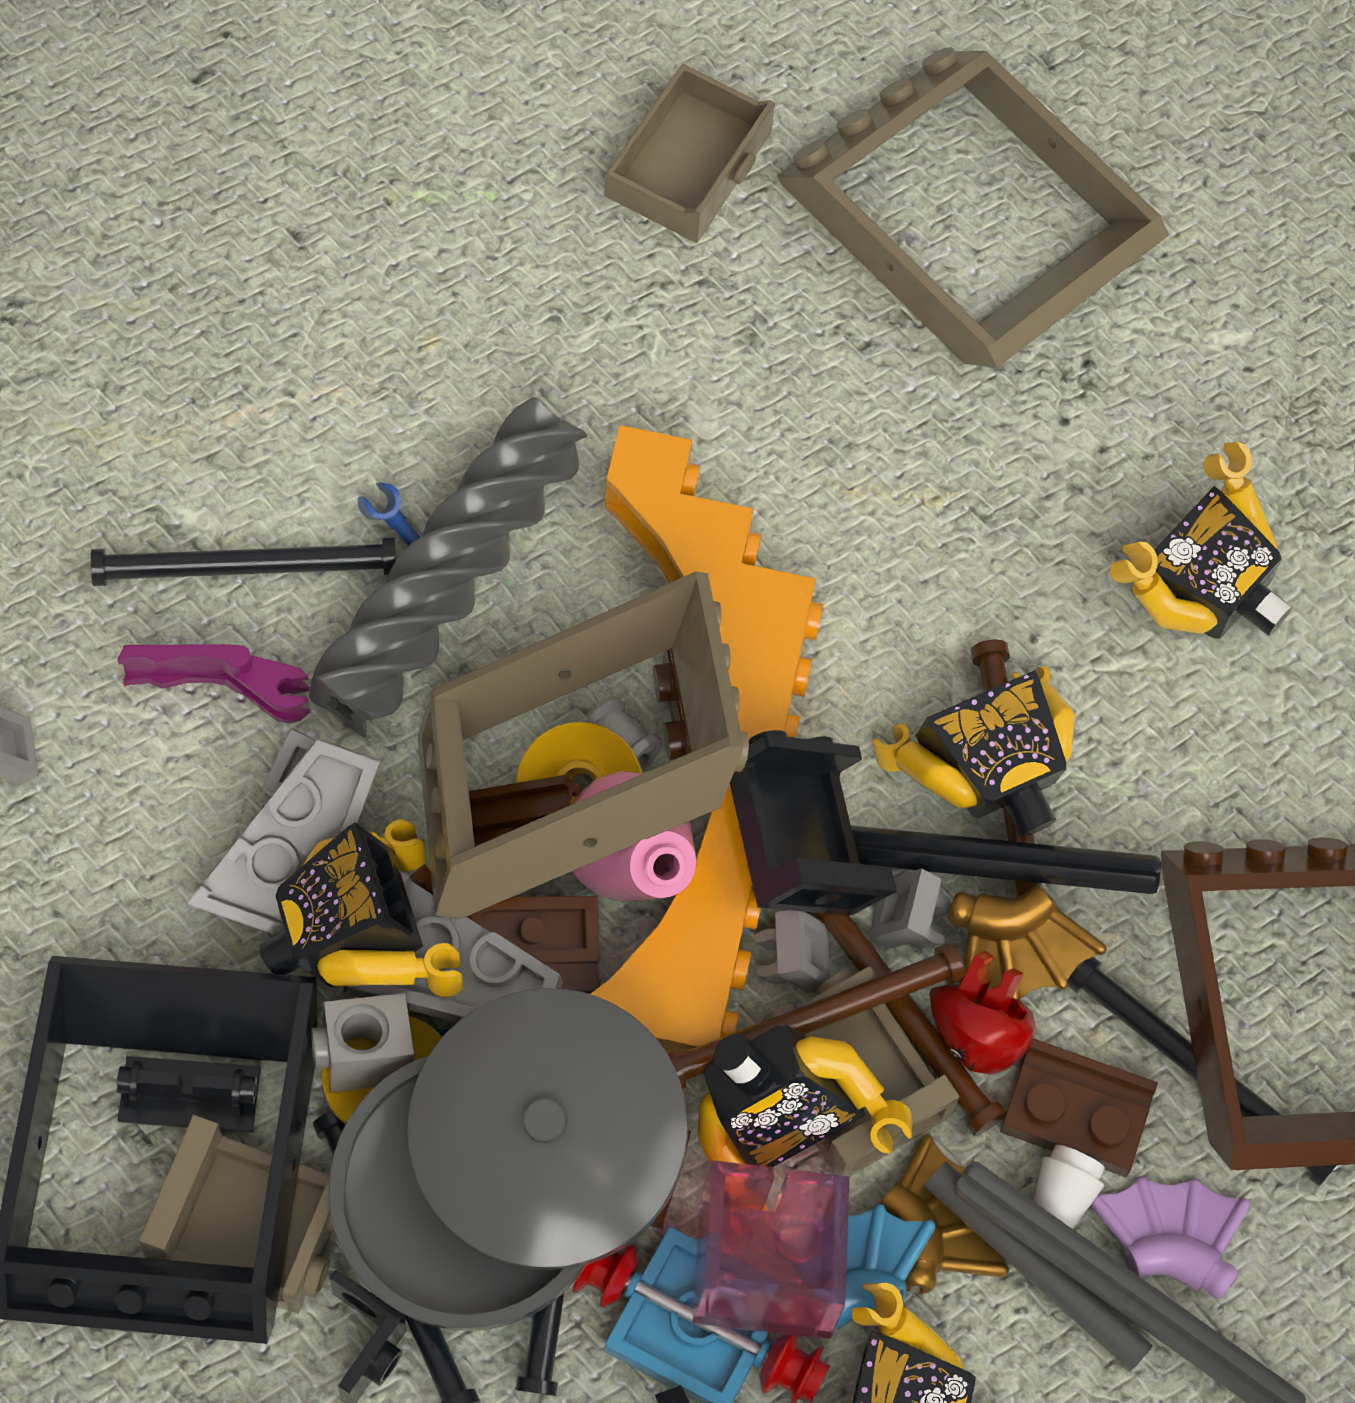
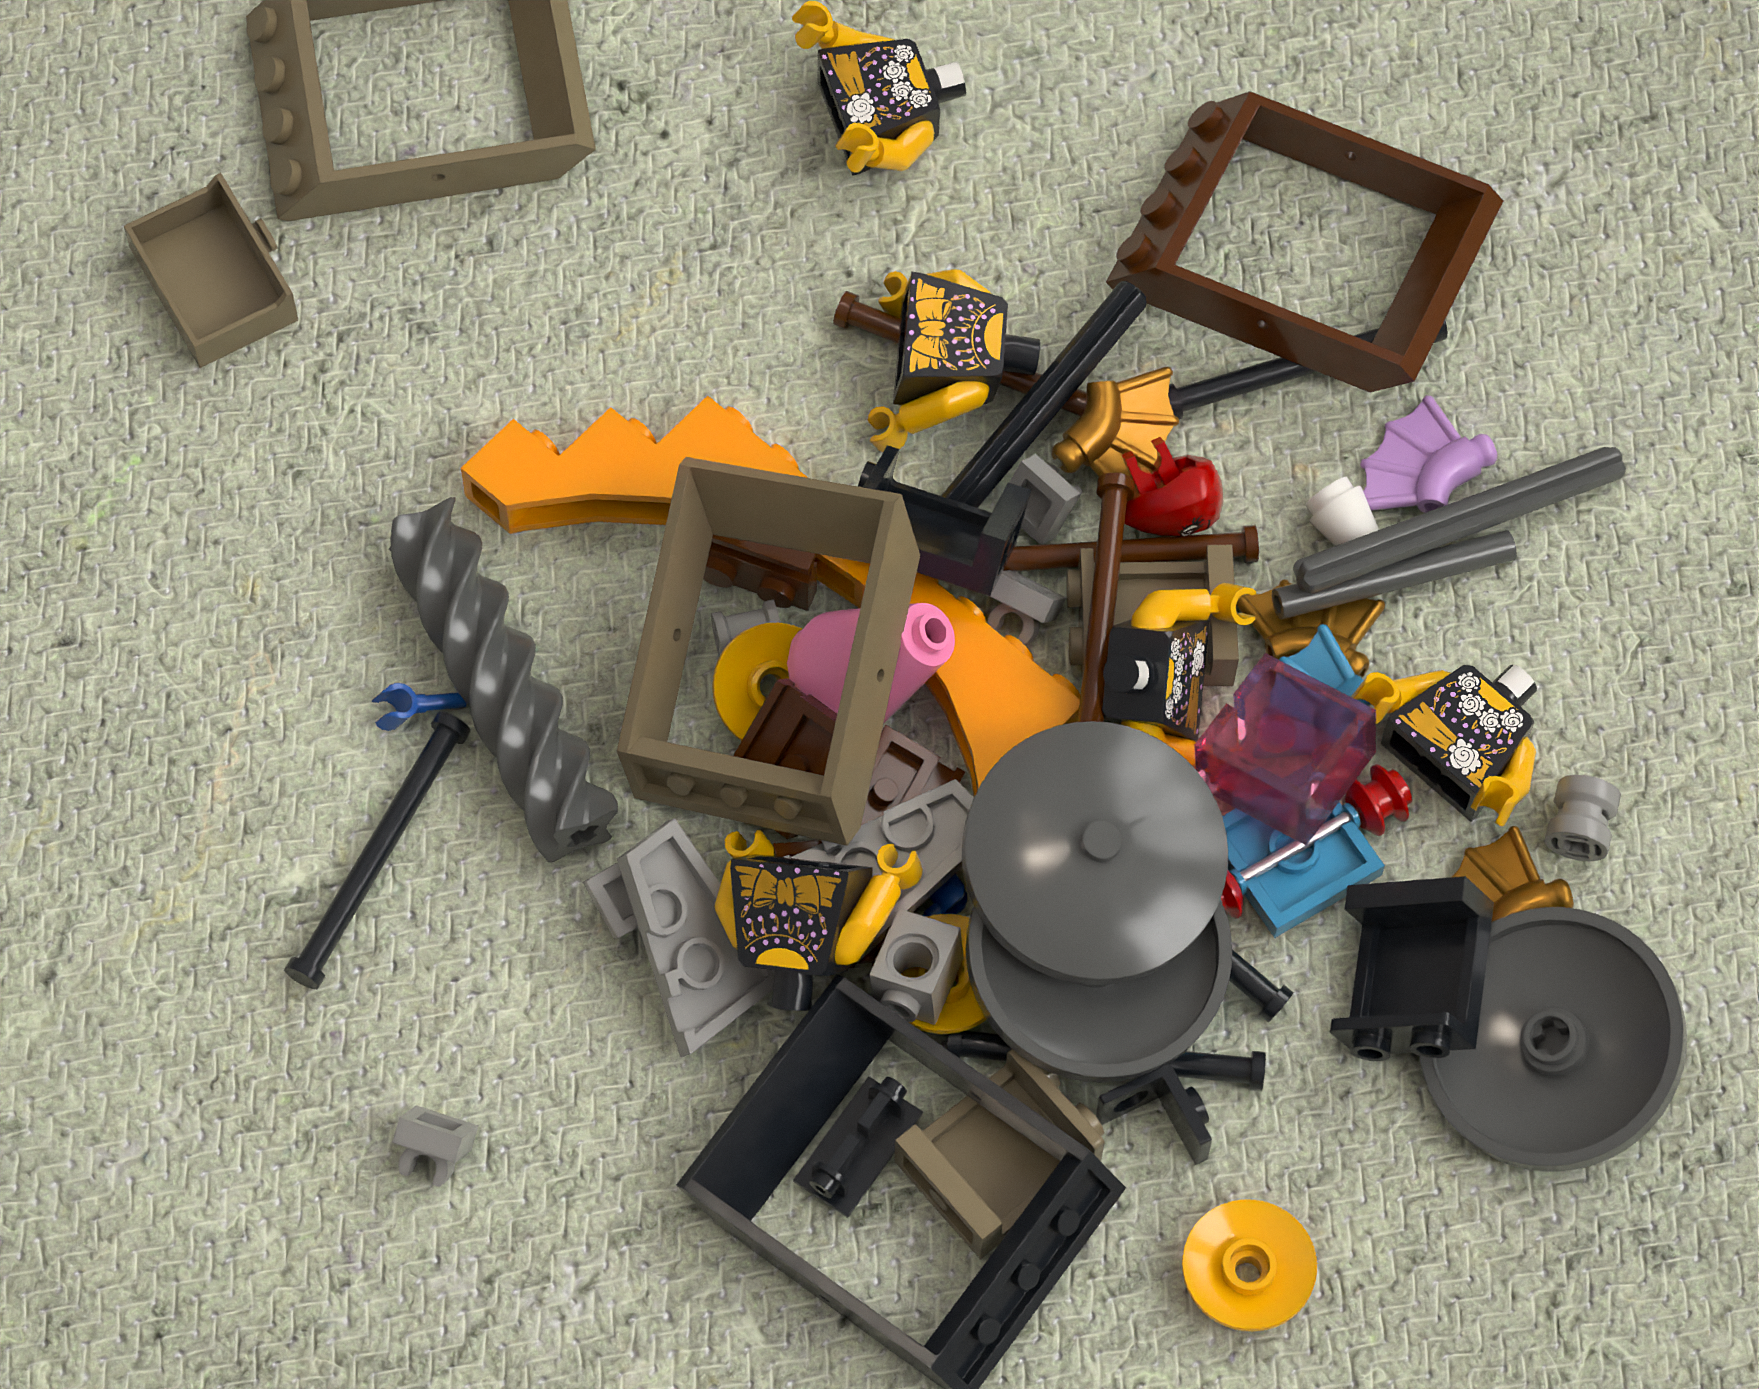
camera: 55 degrees left, 0 degrees up
magenta arm [117,644,310,724] -> none
reddish brown plate [1000,1038,1158,1177] -> none

